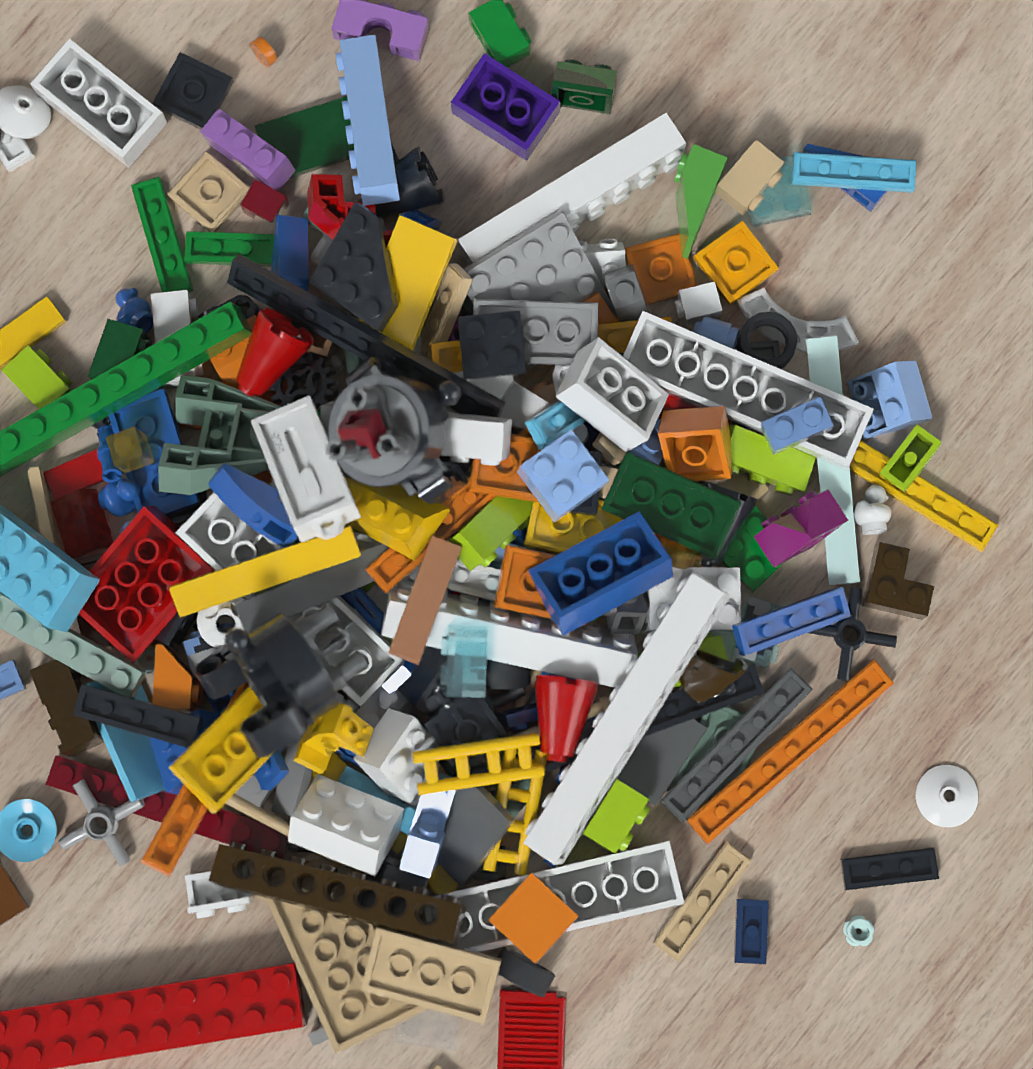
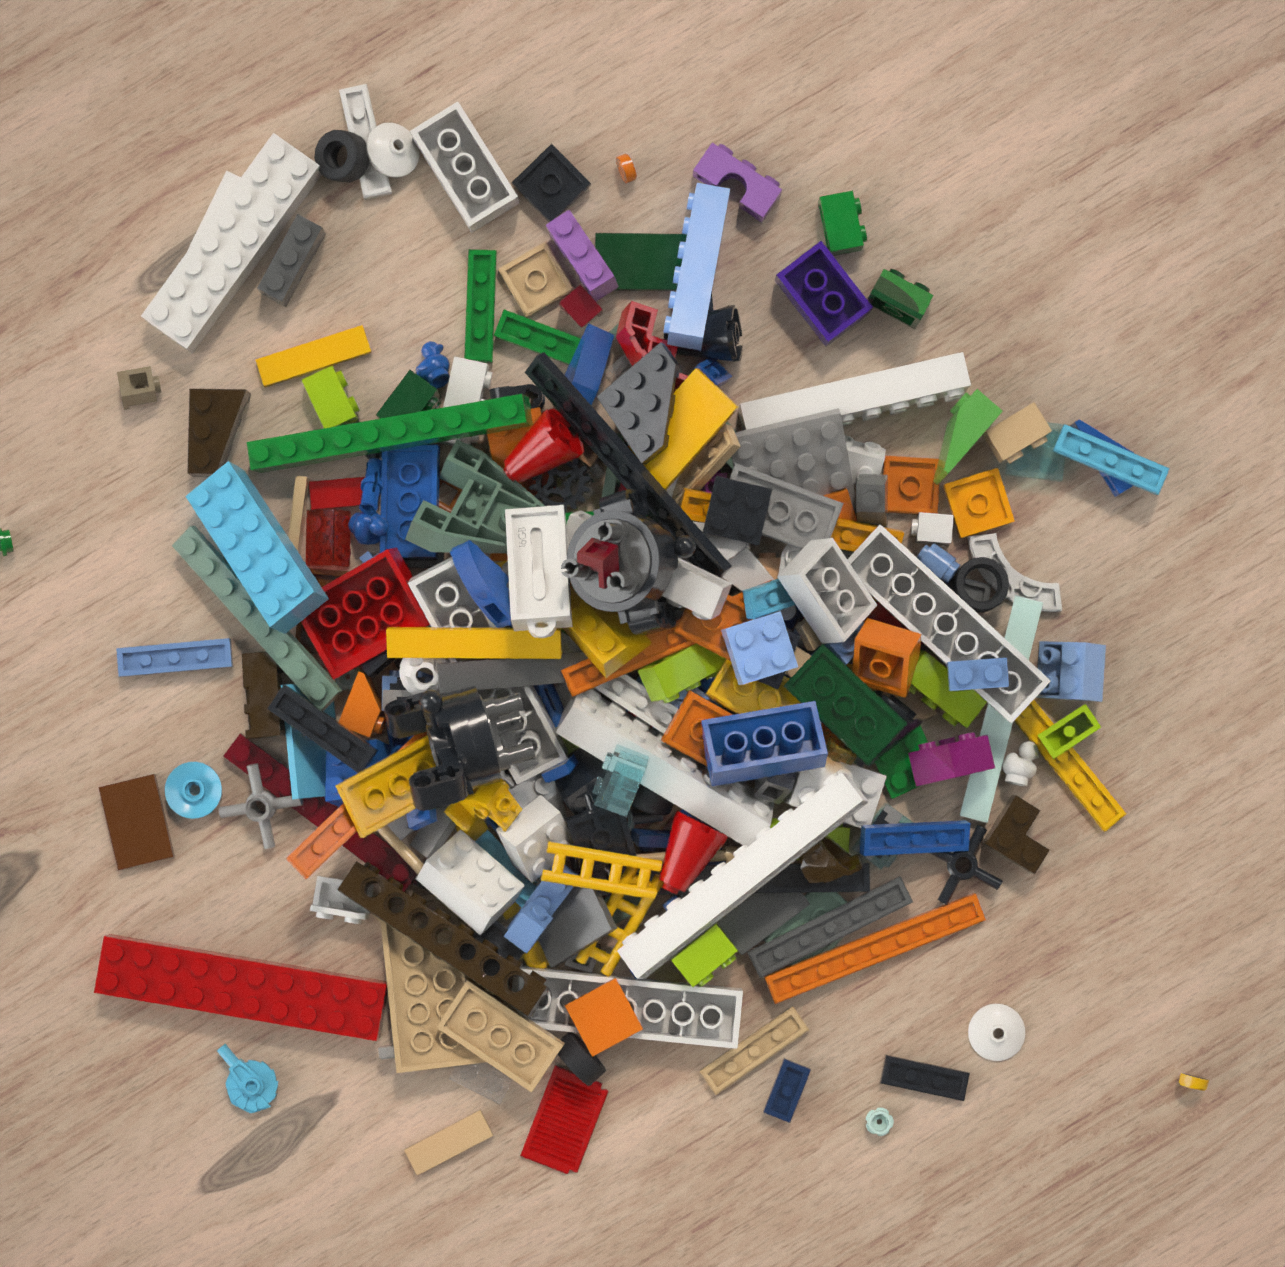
camera: 15 degrees right, 5 degrees up
clear yellow brick [106,427,154,473] -> none
nougat tile [388,536,462,664] -> none

